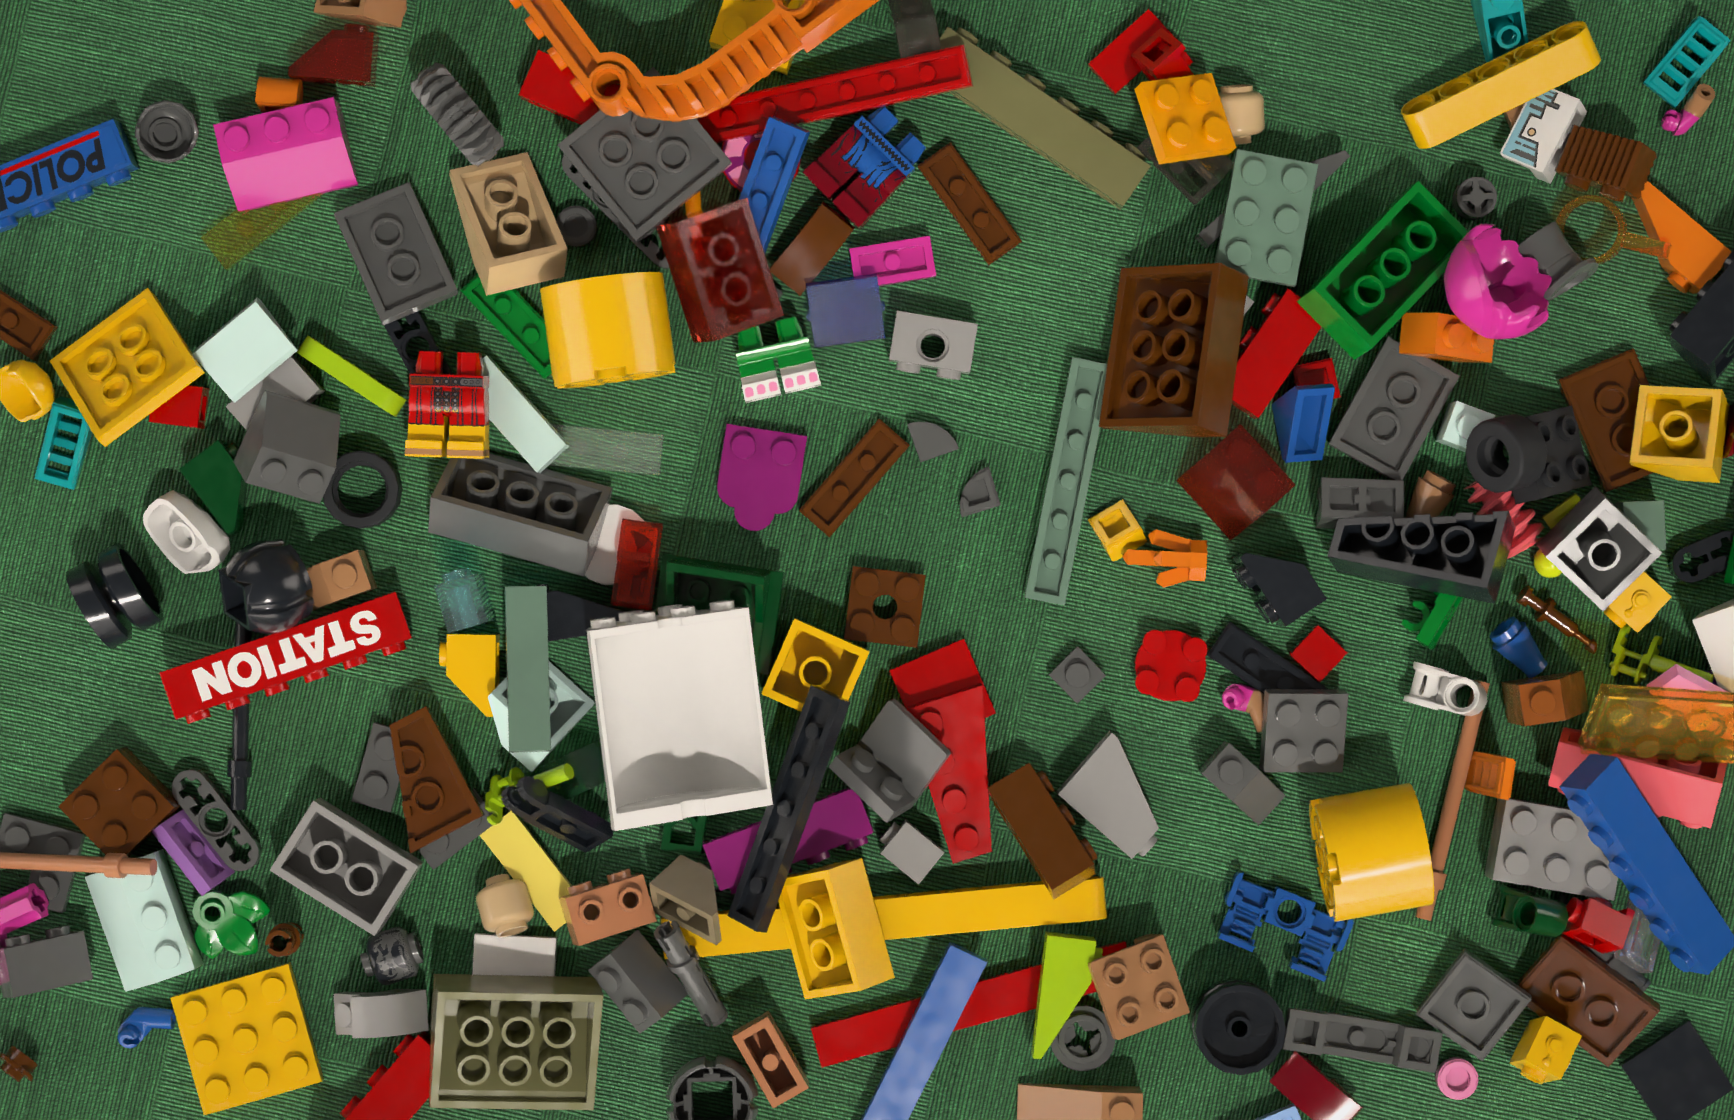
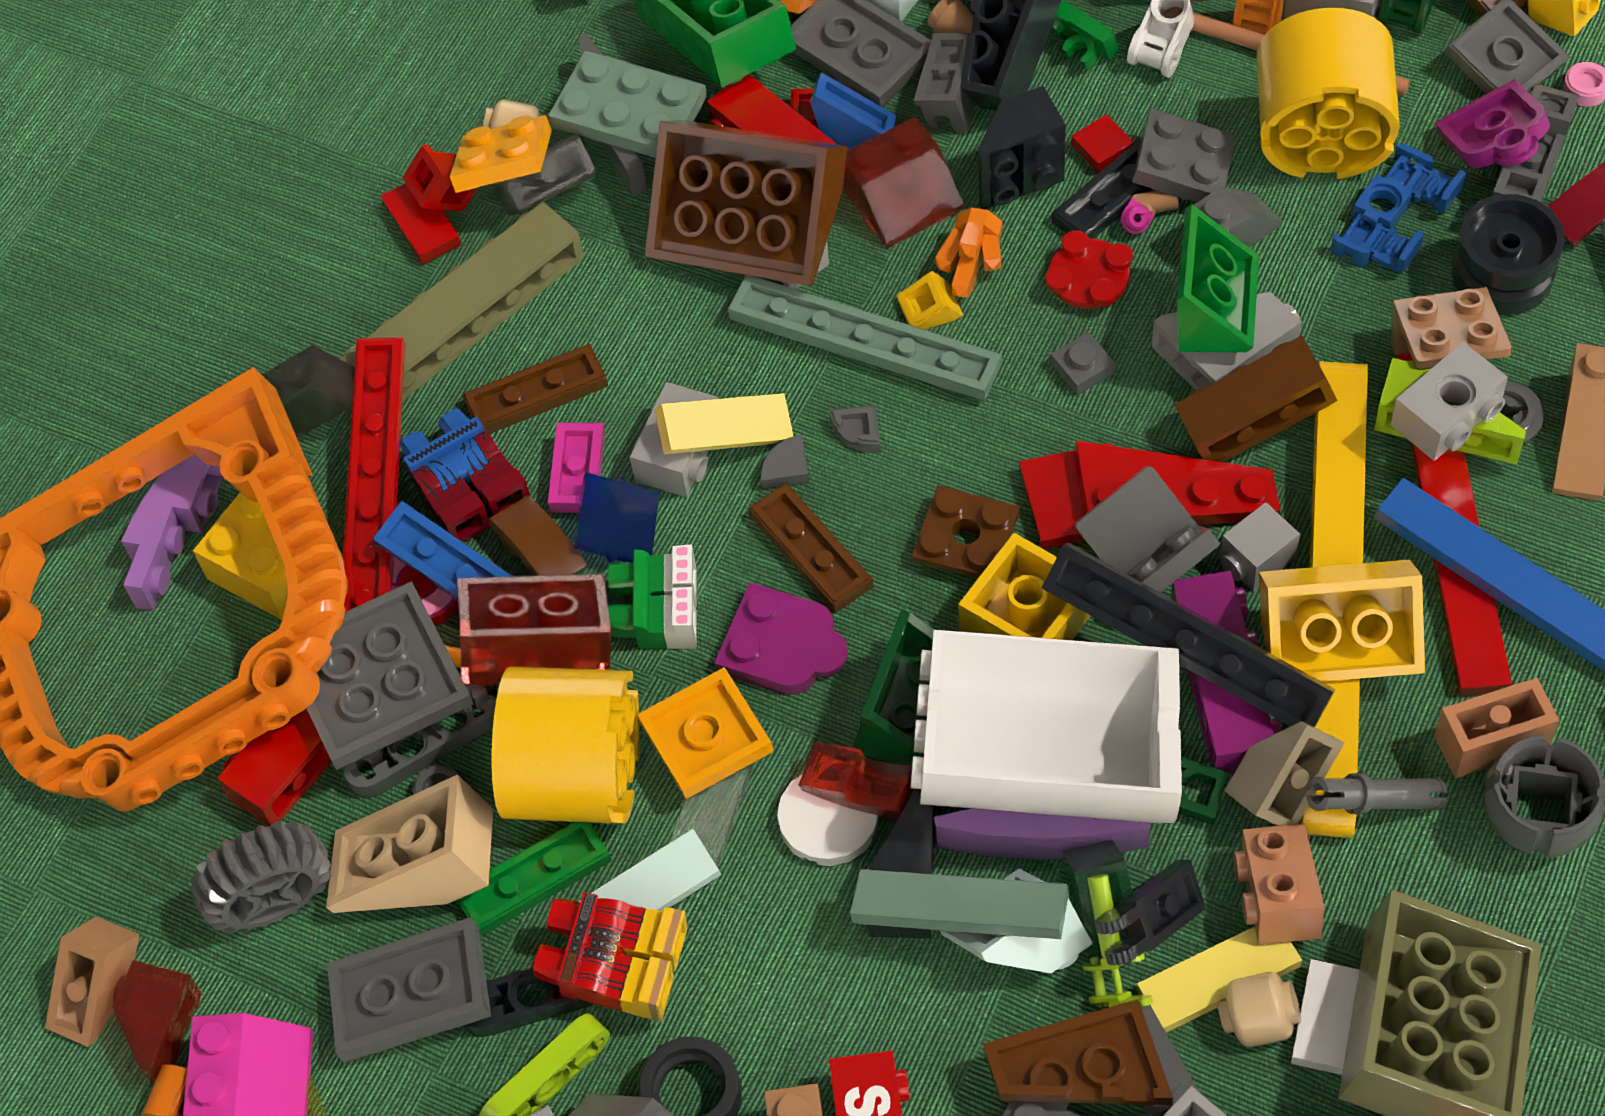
camera: 75 degrees left, 30 degrees down
dark grey slope [428,453,613,576] -> none
clear light blue brick [434,568,496,633] -> none
yellow slope [439,633,500,717] -> none
dark grey brick [588,930,688,1034] -> none
none -> light orange plate [637,667,774,799]
none -> light yellow tile [654,393,794,454]
none -> green slope [1177,204,1259,353]
none -> light grey brick [1391,342,1508,461]
none -> magenta plate [1434,79,1550,168]

